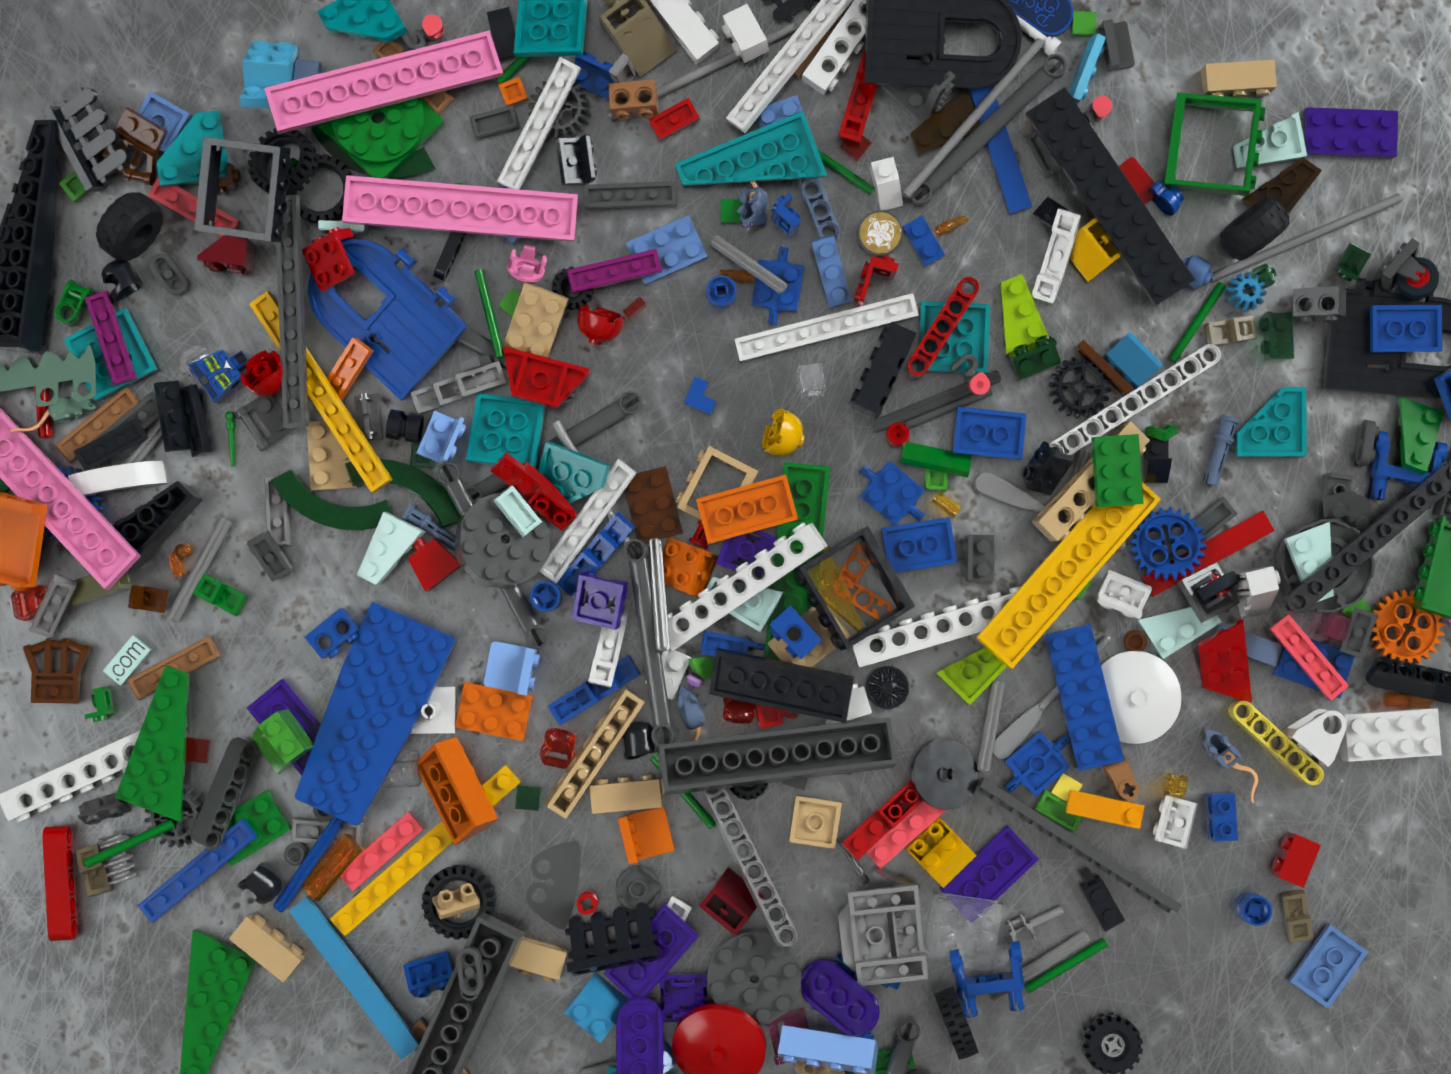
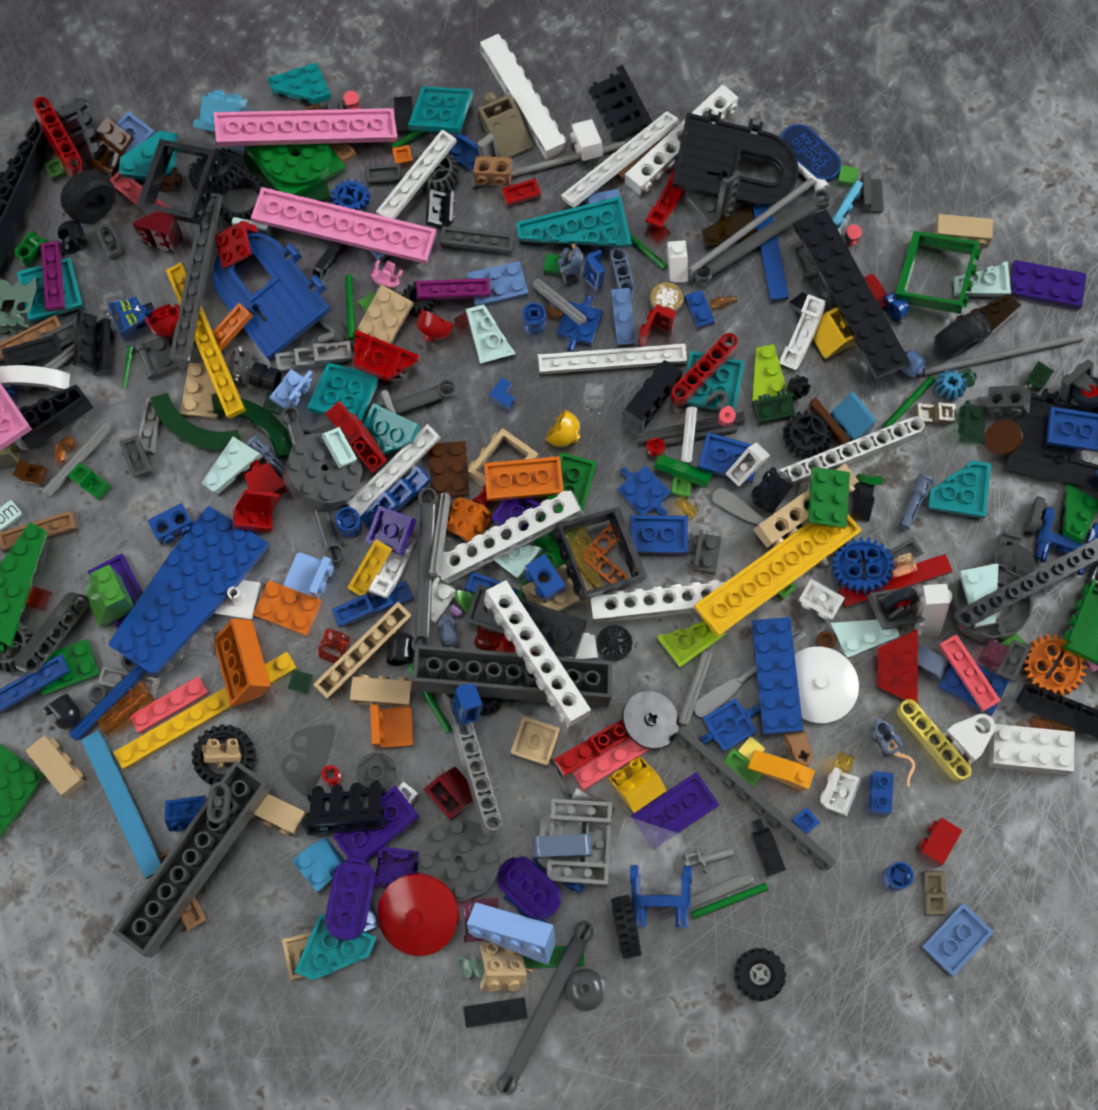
camera: 10 degrees right, 15 degrees down
none -> red beam [33,97,83,178]
none -> red bracket [232,489,280,533]
none -> blue gear [331,179,370,211]
none -> yellow plate [347,539,393,596]
none -> blue brick [452,683,483,726]
none -> light aqua wing [465,305,516,363]
none -> white brick [484,580,591,728]
none -> sand blue beam [532,834,592,859]
none -> white axle [681,407,697,463]
none -> white slope [726,443,770,486]
none -> black gear [787,374,811,399]
none -> blue plate [791,807,820,834]
none -> clear orange bracket [892,553,918,577]
none -> reddish brown tile [984,420,1023,456]

